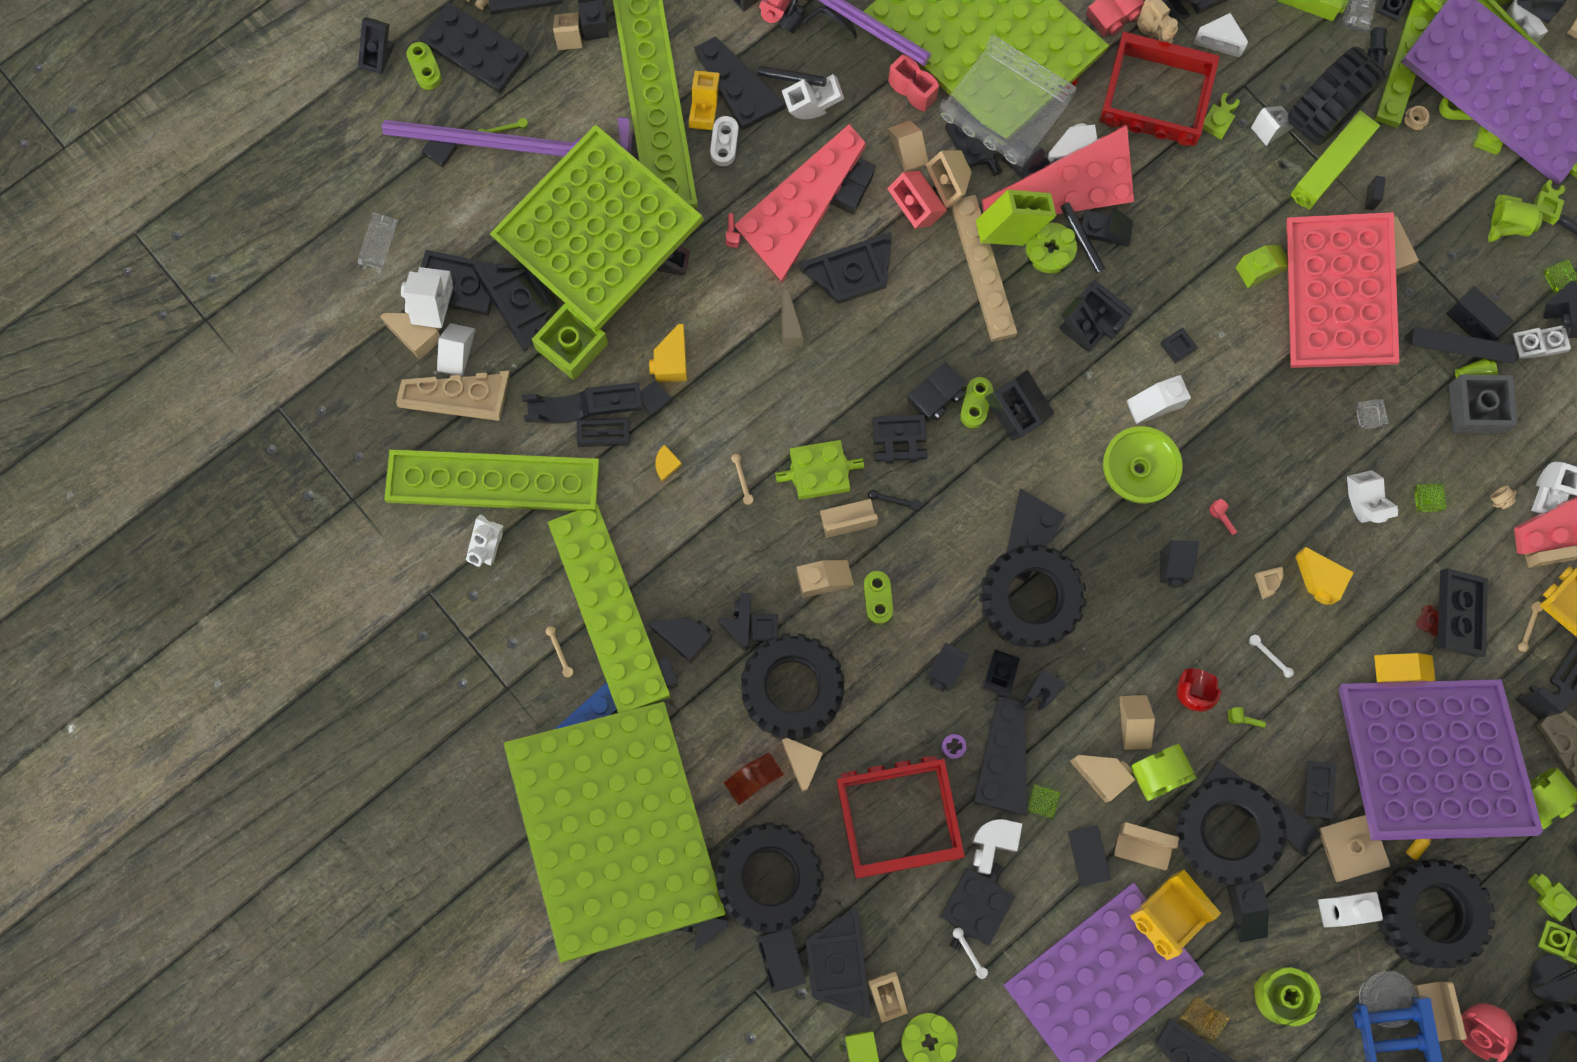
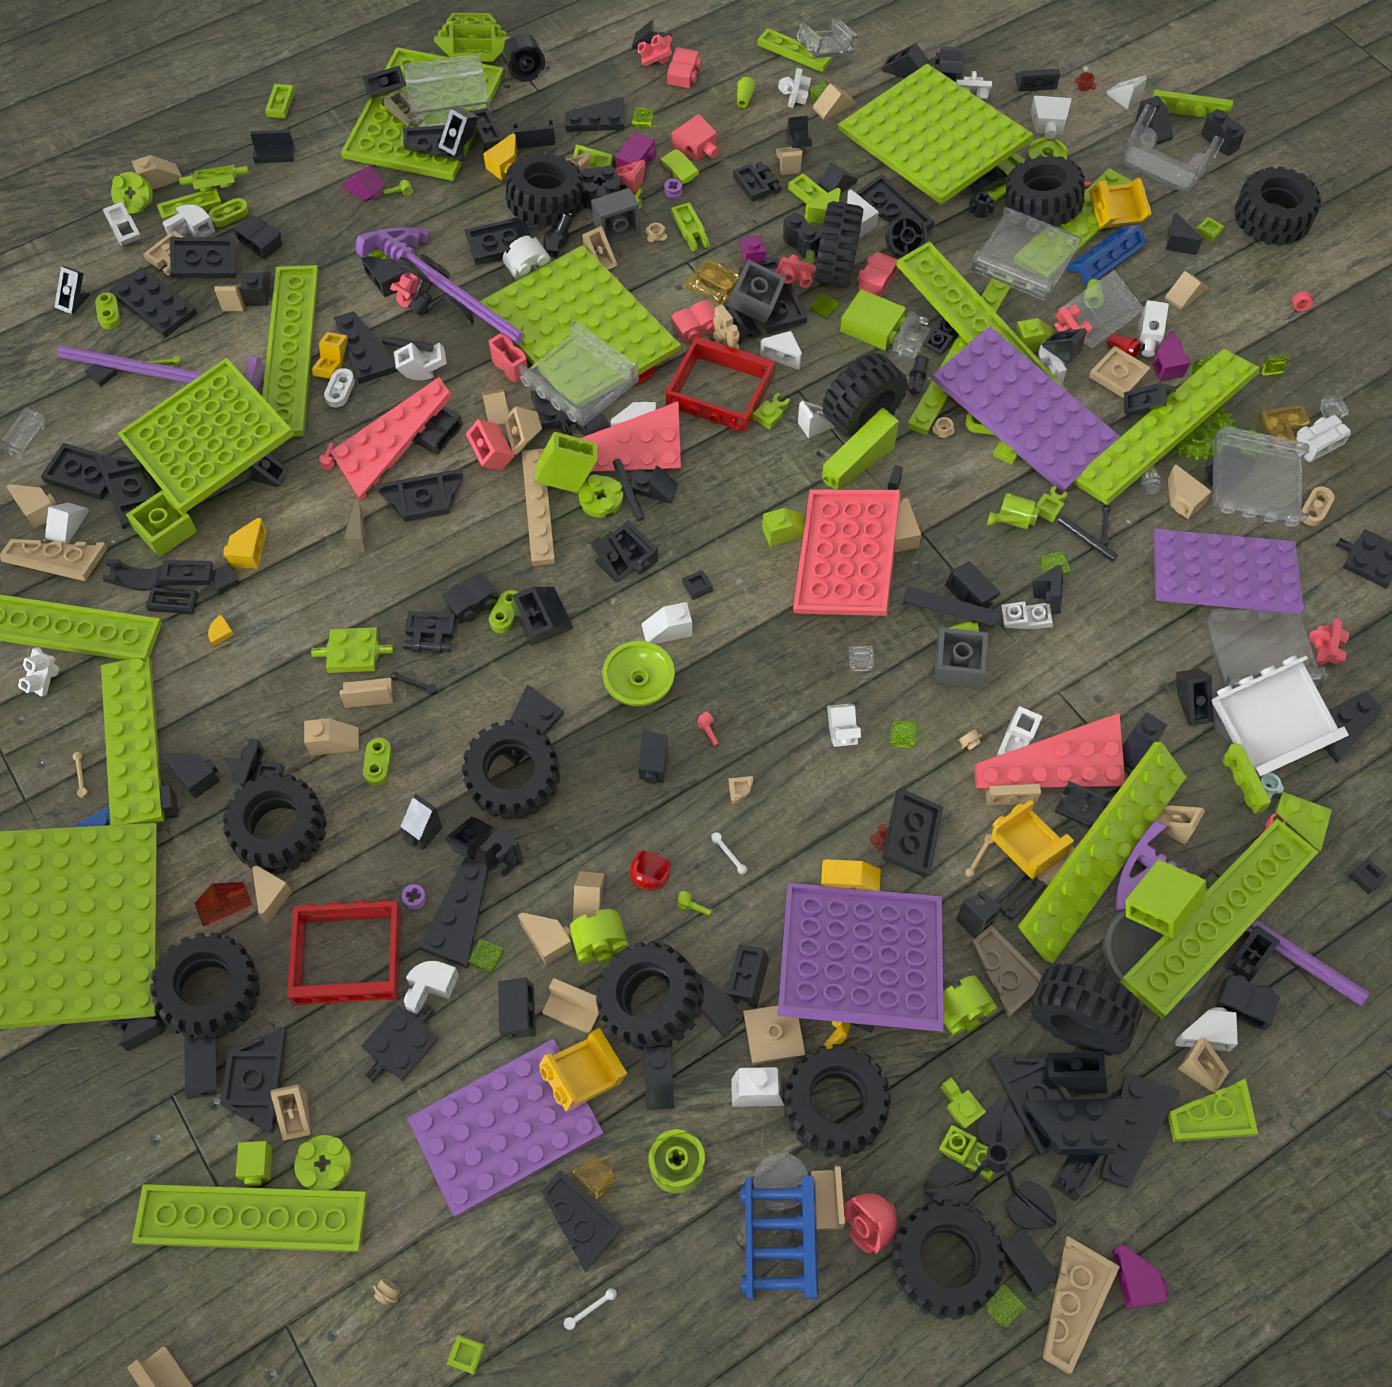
camera: 10 degrees right, 15 degrees down
white brick [401,267,453,328] -> none
tan hinge [731,453,753,505] -> none
white hinge [953,928,988,979] -> none
yellow slope [1296,547,1354,605] -> none

